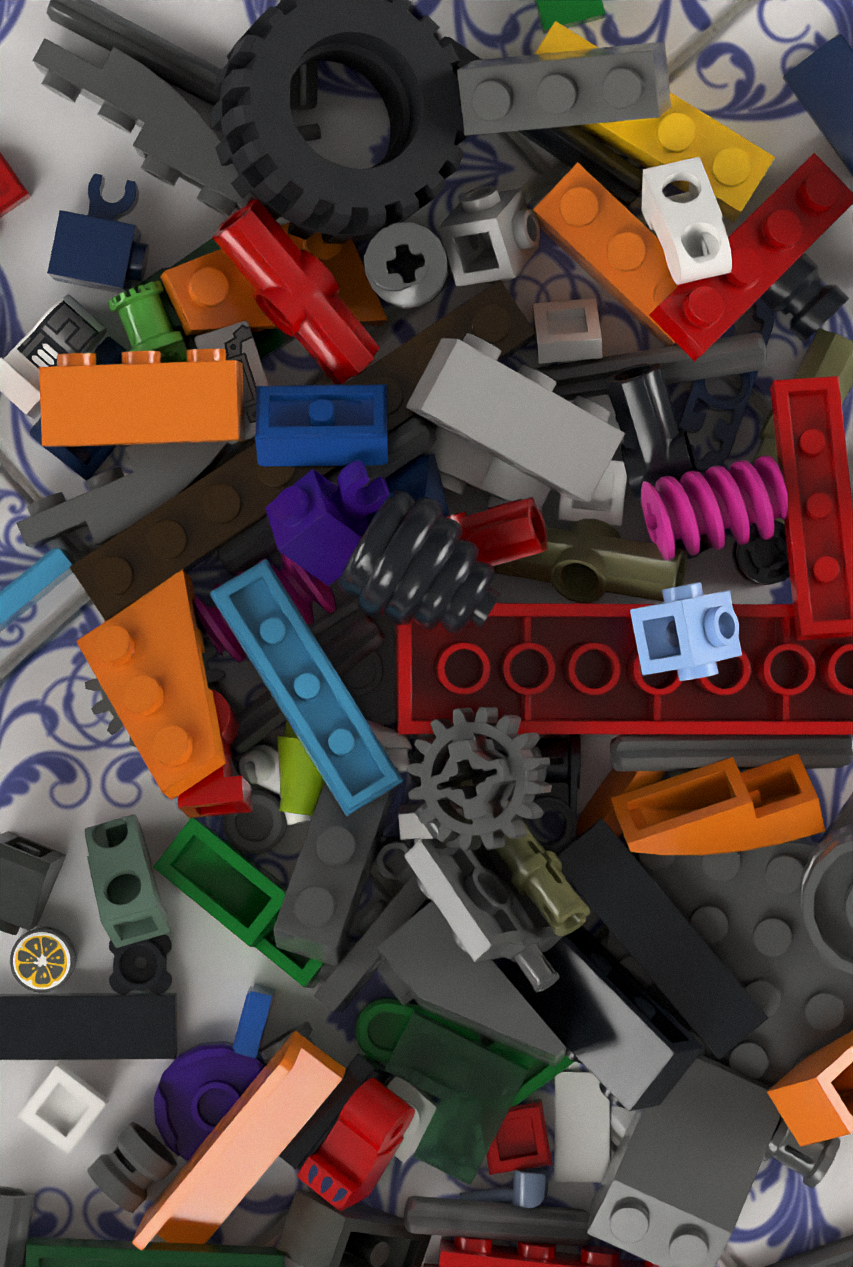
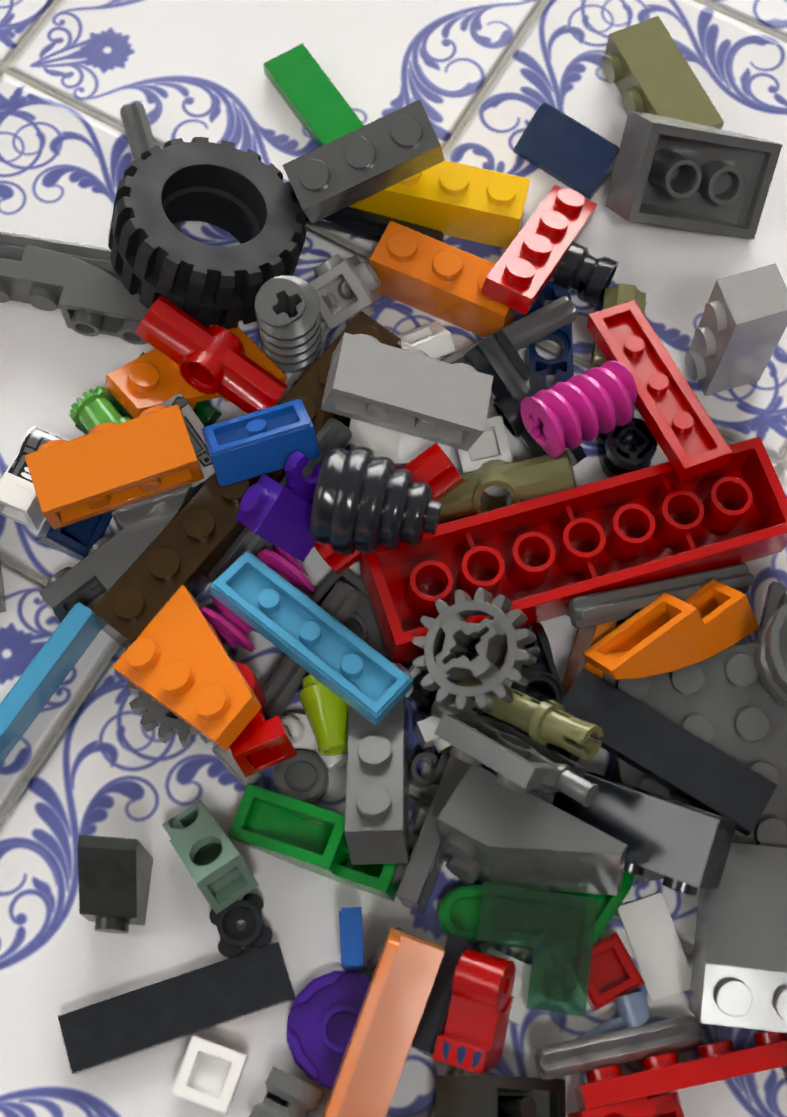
camera: 25 degrees left, 20 degrees down
dark grey tile [10,927,76,993] -> none
dark blue brick [47,173,149,293] -> none
light blue brick [630,582,742,681] -> none
white leg [641,157,732,285] -> none

